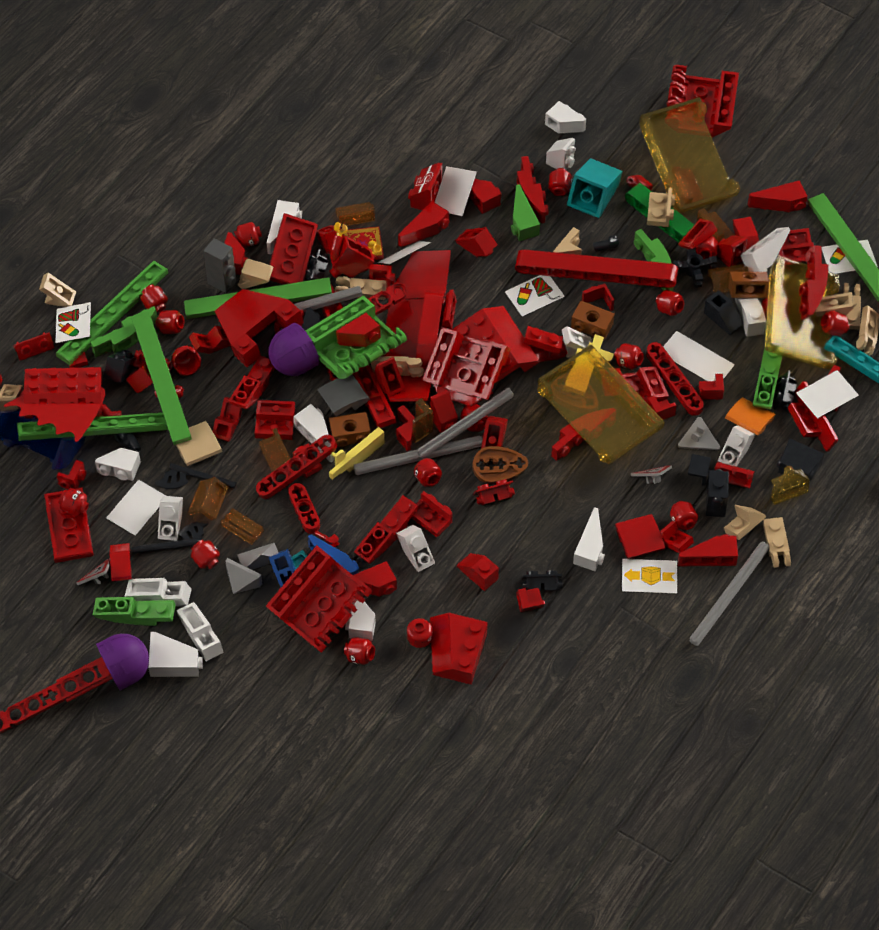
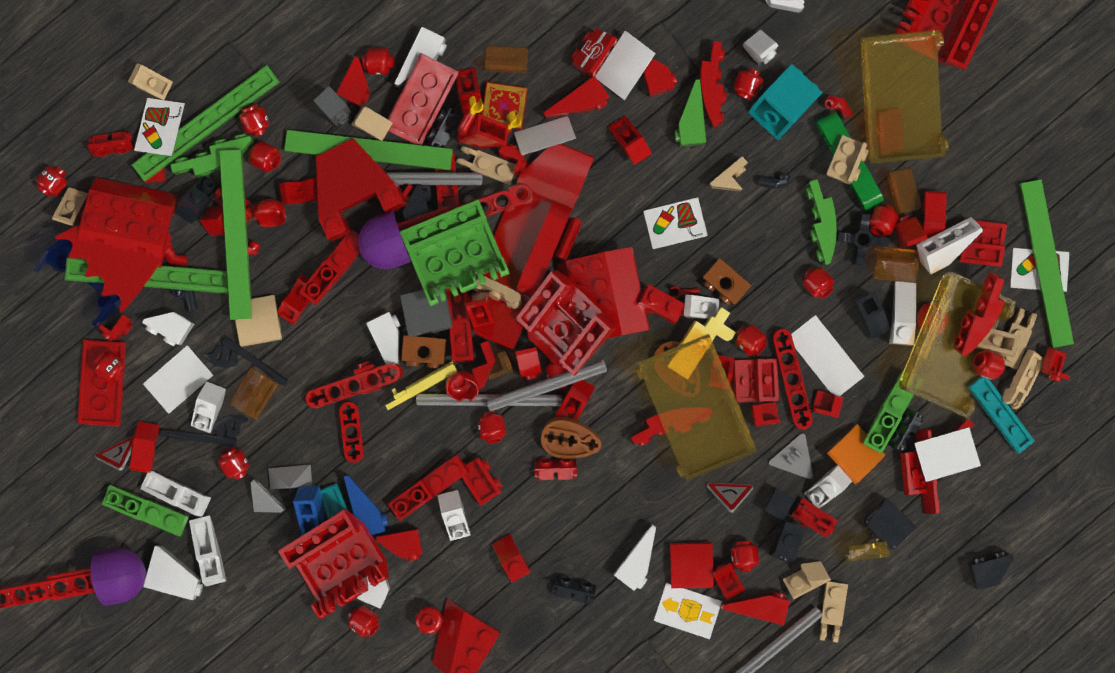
camera: 15 degrees right, 30 degrees up
clear orange tile [220,508,264,545] -> none
red slope [254,400,295,440] -> none
clear orange panel [259,428,290,472] -> none
red hand [314,530,340,547] -> none
red slope [336,313,381,347] -> none
red beam [515,250,678,288] -> none
red panel [516,588,545,612] -> none
red bracket [582,283,614,311] -> none
red slope [678,219,718,249] -> none
dark orange brick [728,271,770,298] -> none
red slope [748,180,808,212] -> none
none -> red hair [445,371,479,402]

